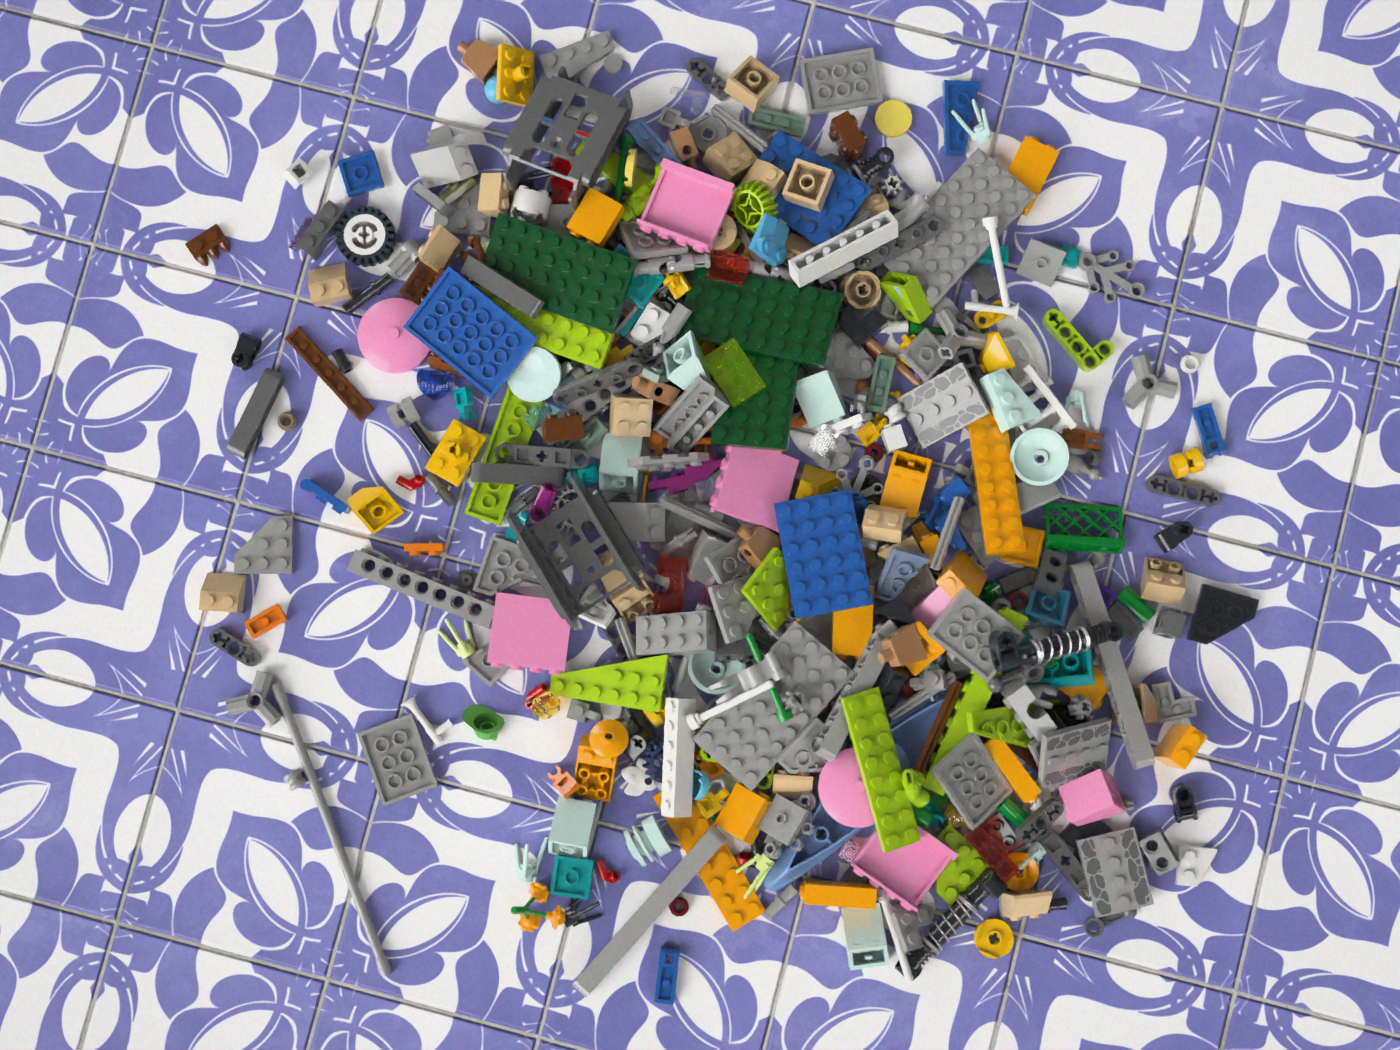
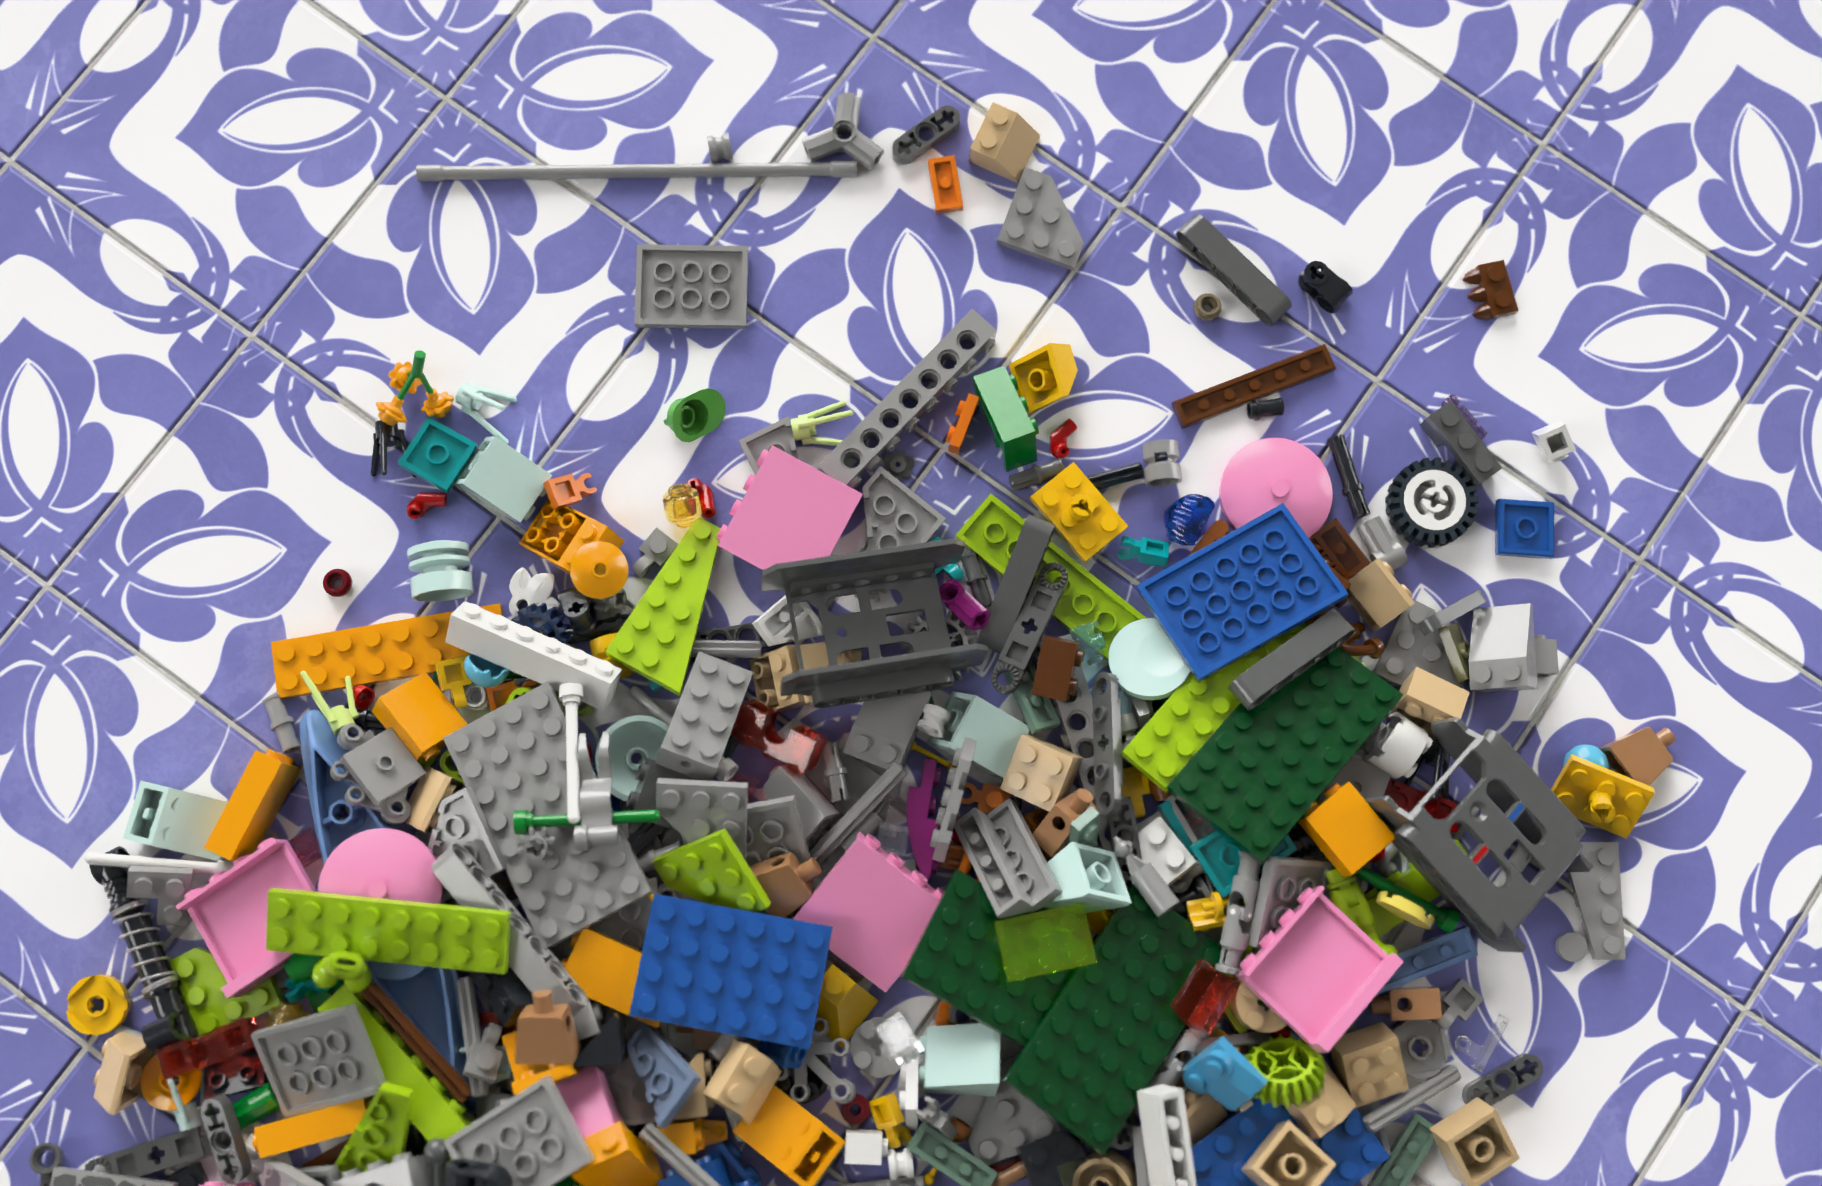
camera: 100 degrees right, 5 degrees down
blue plate [300,479,351,515] -> none
tan slope [308,262,353,307] -> none
white piece [400,694,454,745] -> none
teal plate [565,462,599,485] -> none
light grey beam [572,825,727,998] -> none
blue plate [654,946,680,1005] -> none
black pin [1048,897,1068,913] -> none
none -> white wheel [917,704,952,738]
none -> wedge [973,366,1039,472]

